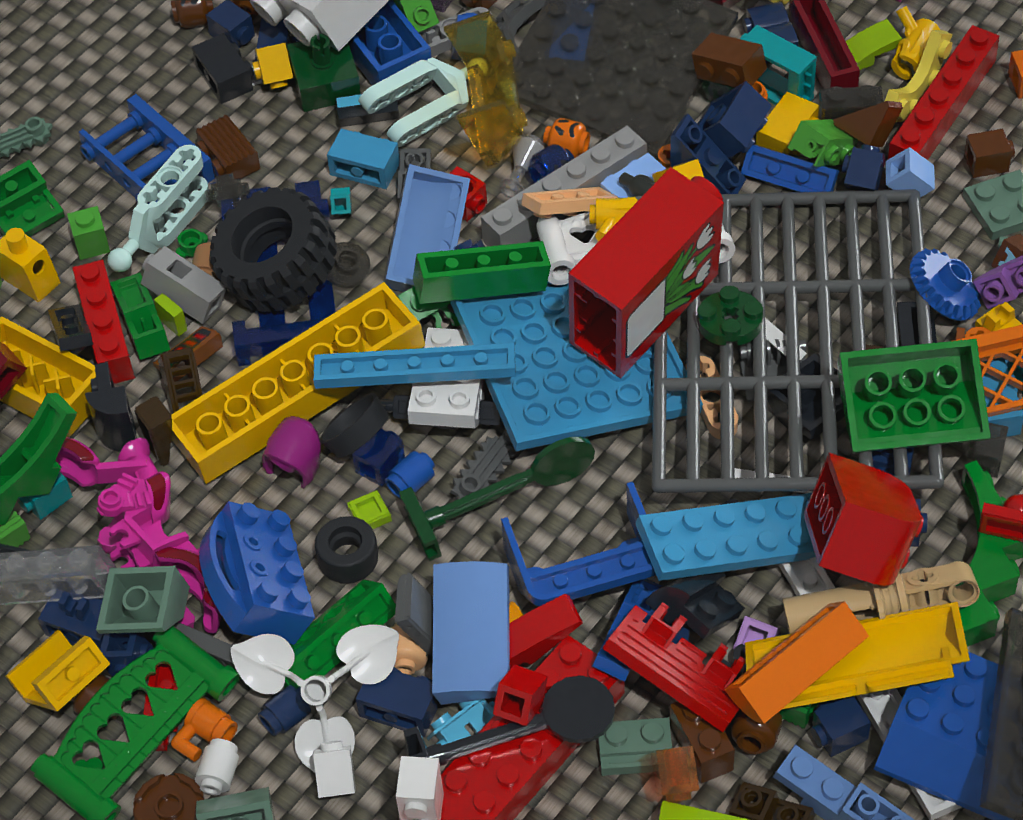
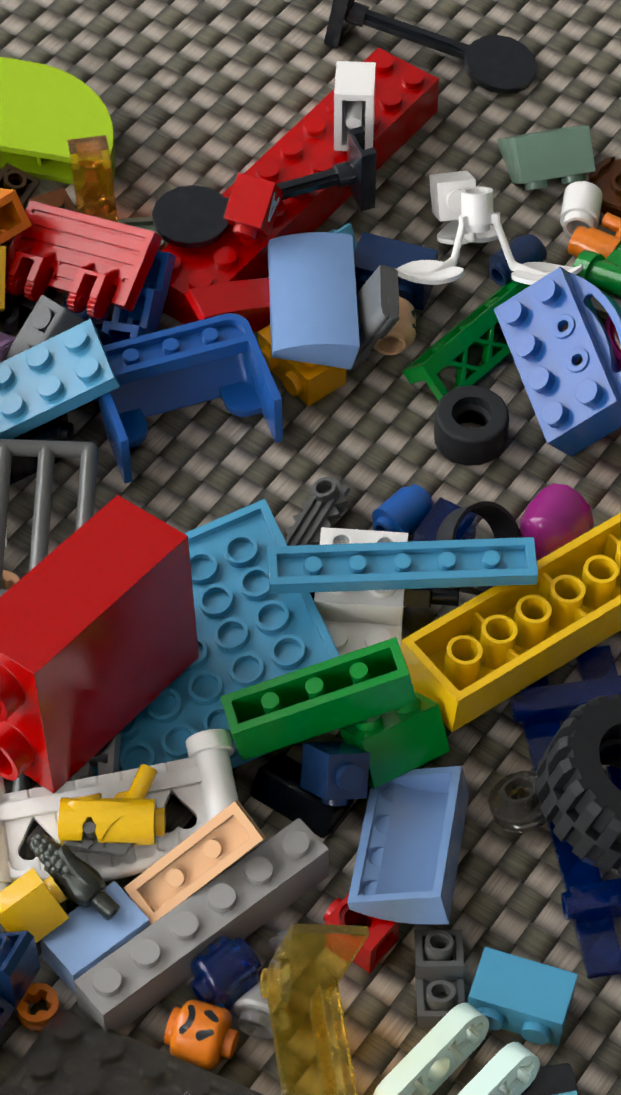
camera: 175 degrees right, 0 degrees up
teal piece [330,187,352,216] -> none
lime tile [347,490,392,529] -> none
dark green piece [399,436,595,561] -> none

